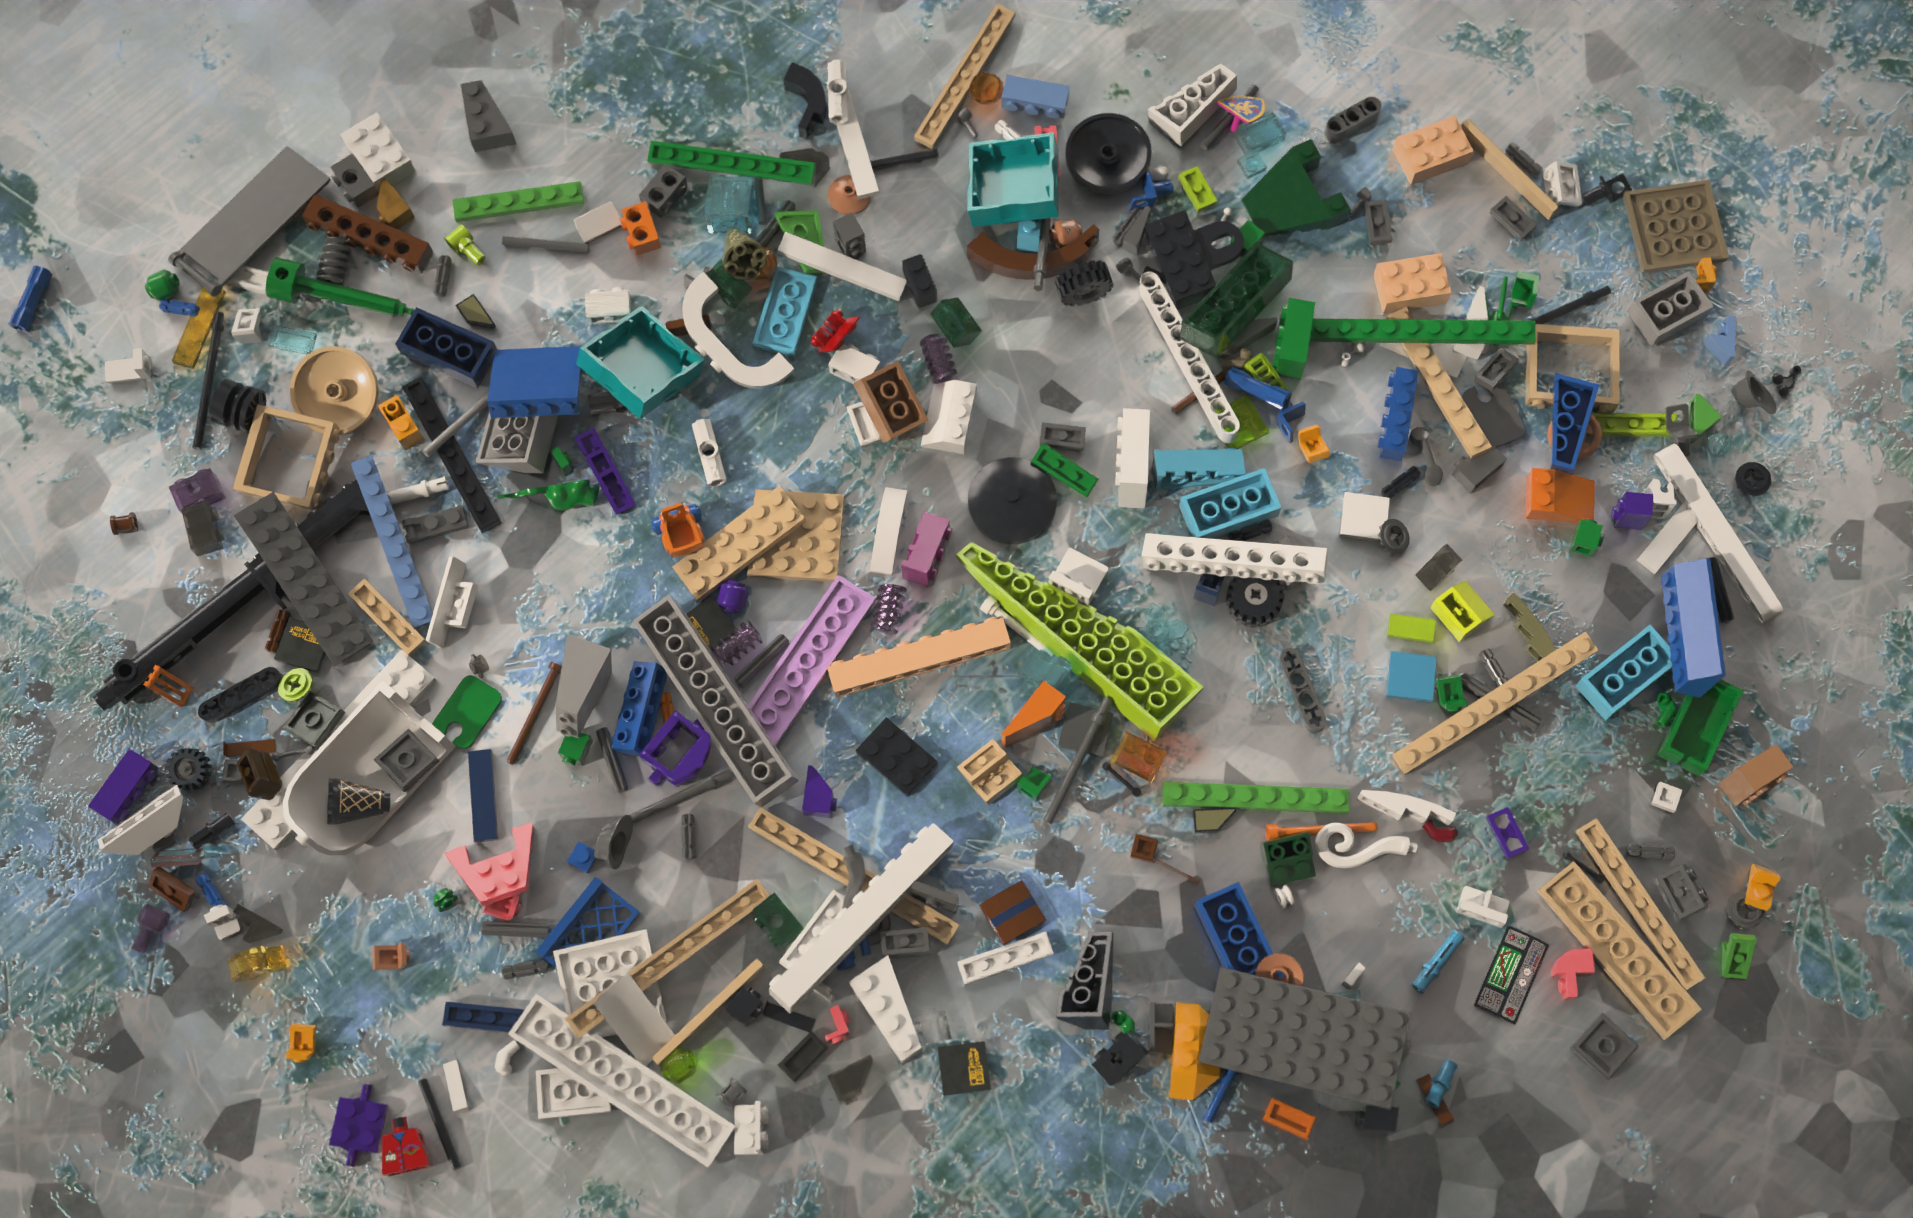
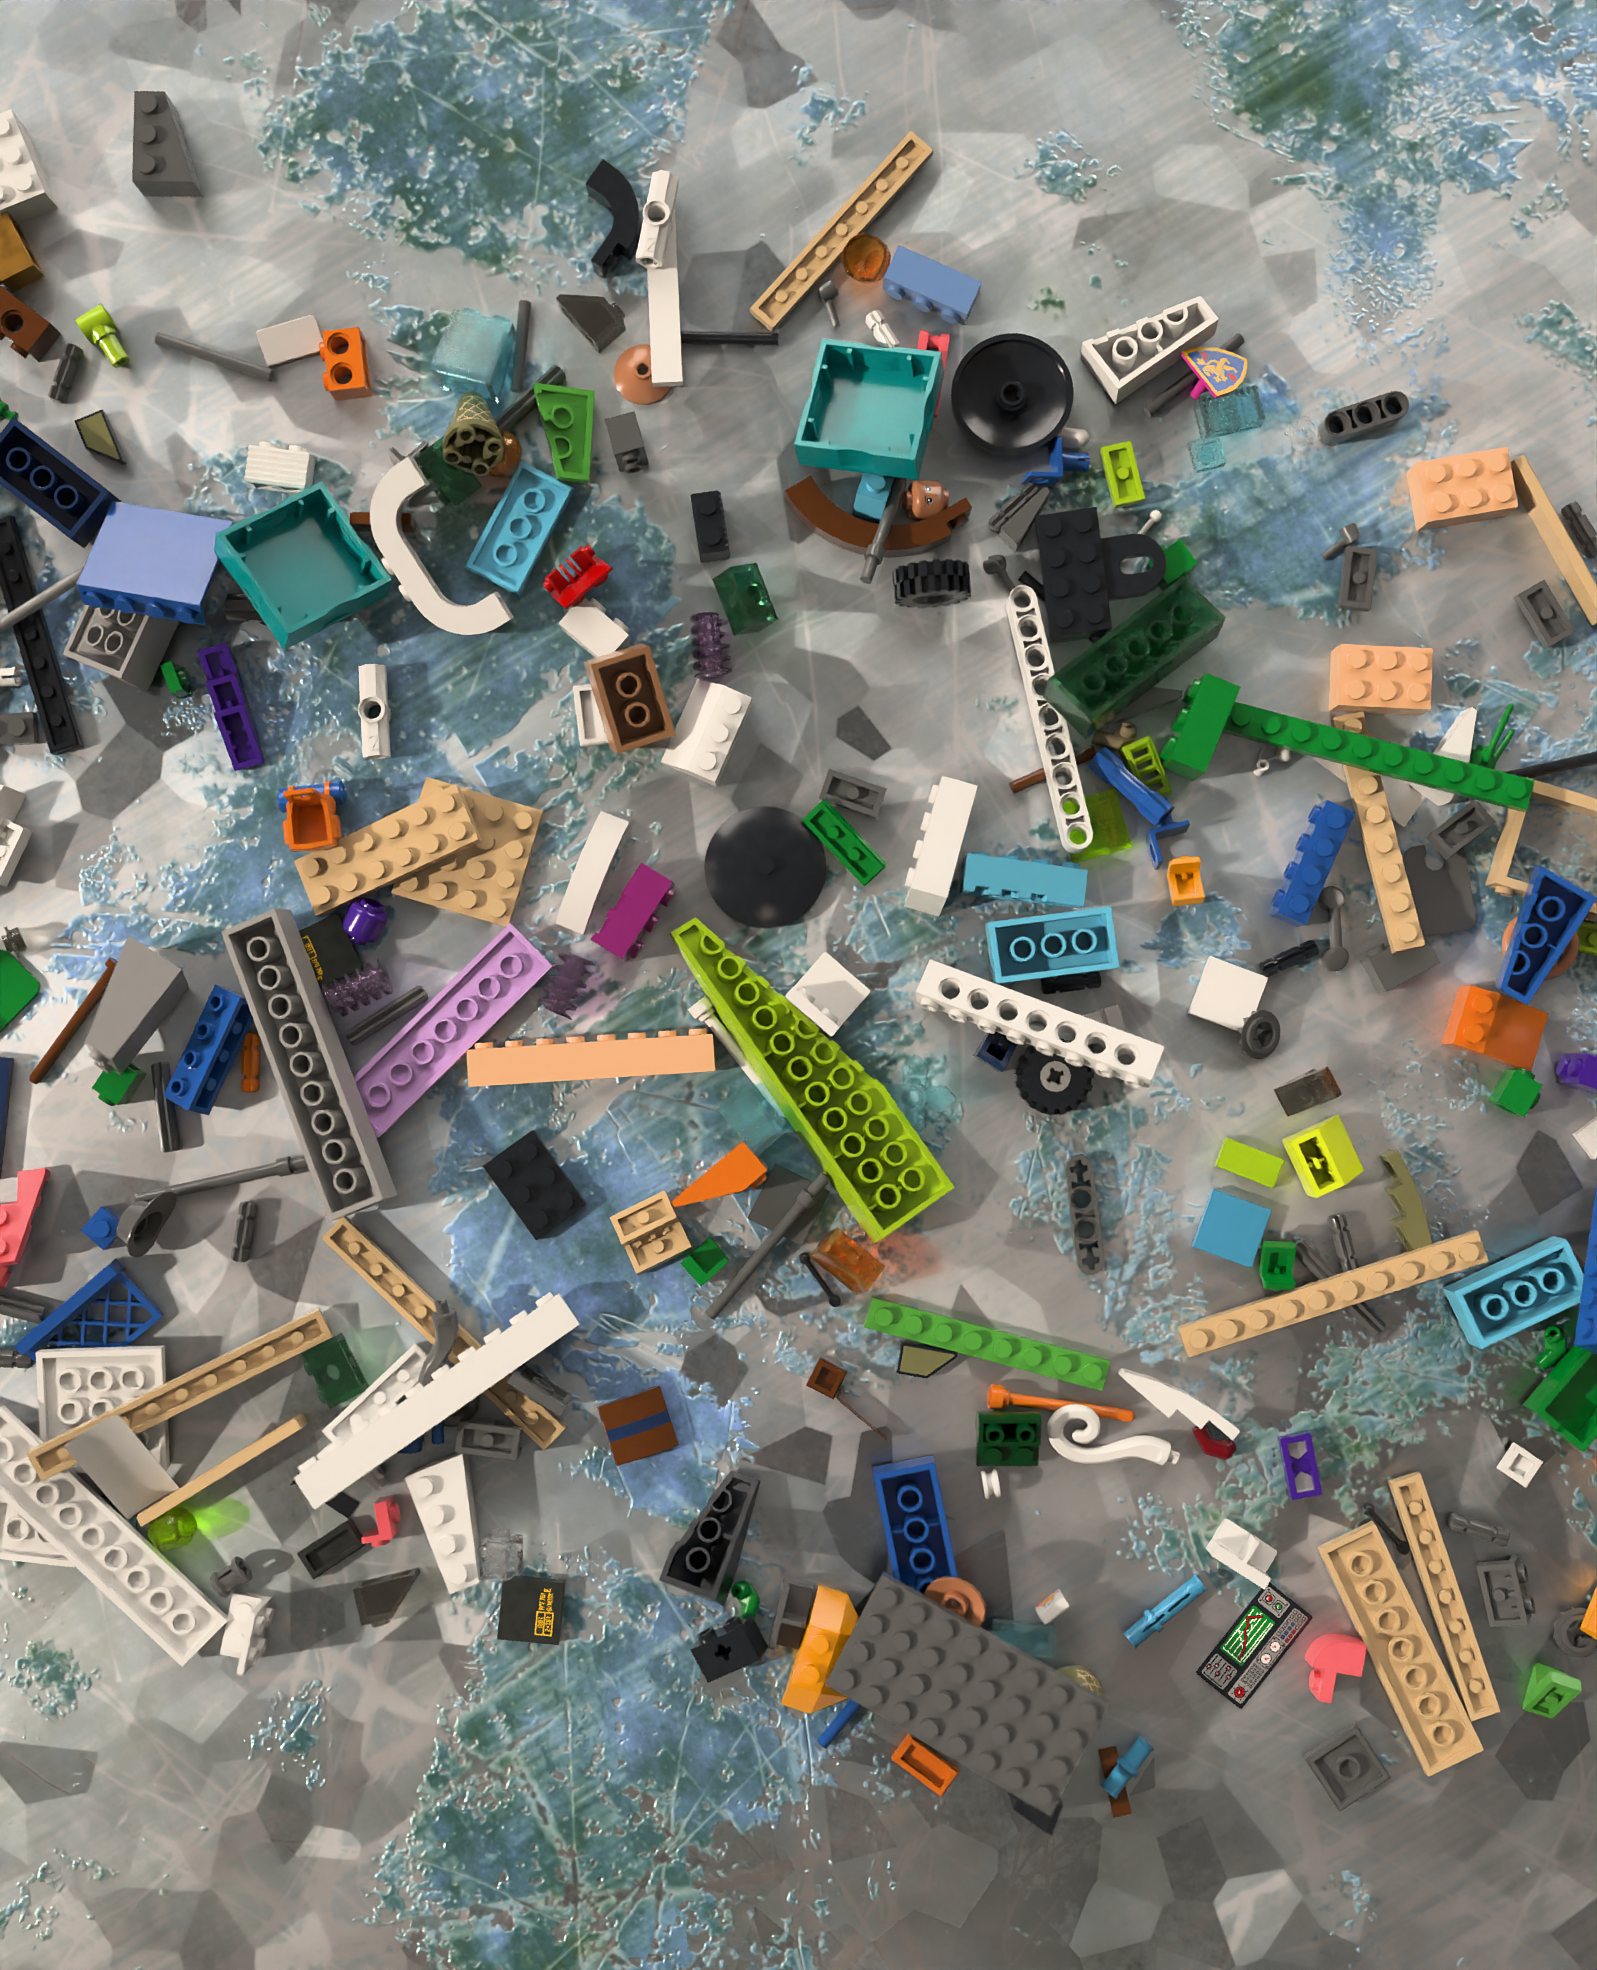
camera: 15 degrees right, 15 degrees up
bright green plate [453,181,584,222] -> none
green animal [498,480,599,510] -> none
dark grey brick [639,164,688,218] -> none
dark purple animal [639,710,712,788] -> none
green plate [647,140,817,186] -> none
black brick [725,987,763,1027] -> none
white tile [777,232,907,301] -> none
dark purple slope [802,765,837,818] -> none
white tile [957,932,1054,985] -> none
dark green wedge [1241,139,1351,236] -> none
green panel [1510,271,1539,309] -> none

